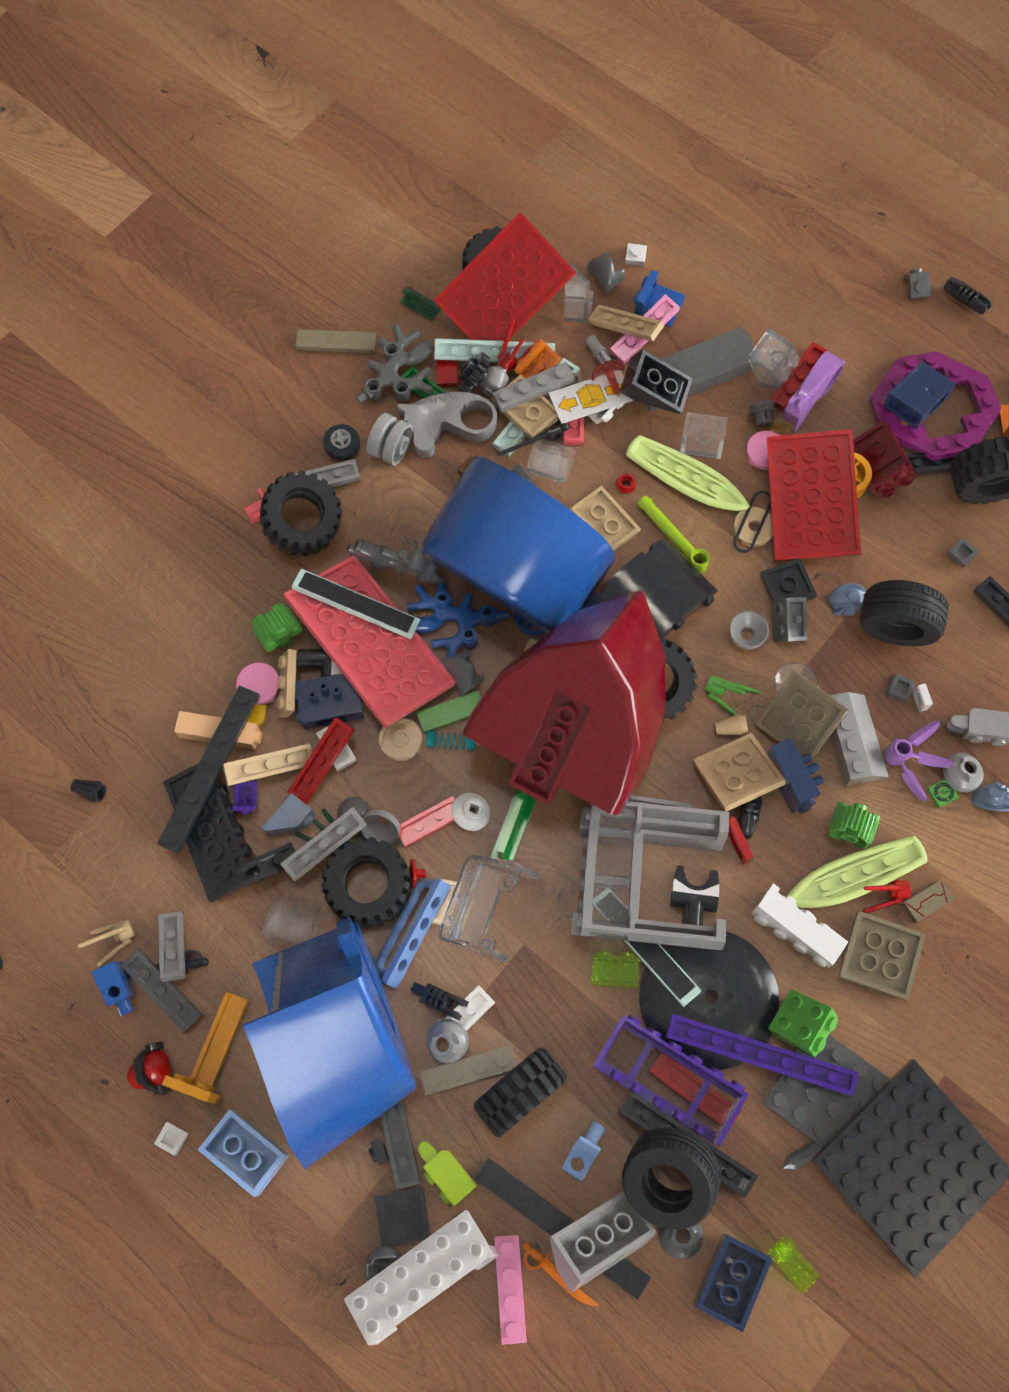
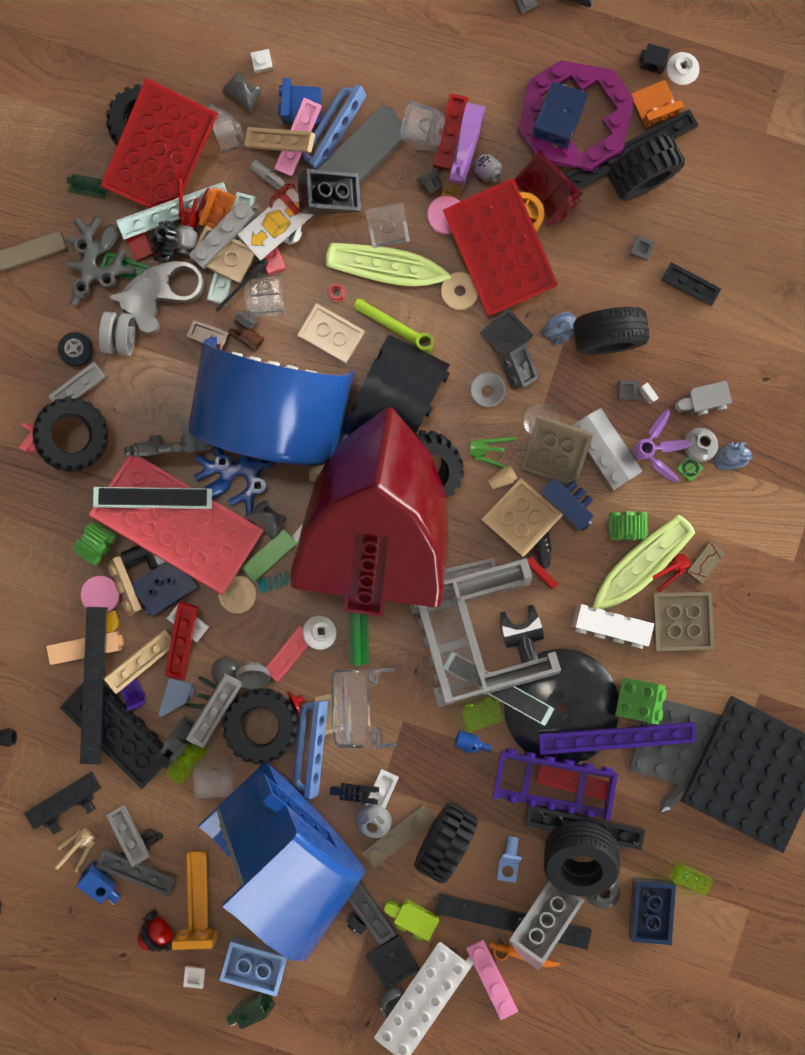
camera: 20 degrees left, 15 degrees up
black piece [733,491,771,553] -> none
none -> black hinge [24,772,102,835]
none -> clear neon green bracket [166,742,208,785]
none -> clear green torso [226,992,276,1029]
none -> medium blue piece [303,84,367,170]
none -> blue piece [455,730,492,753]
none -> light grey head [474,154,502,183]

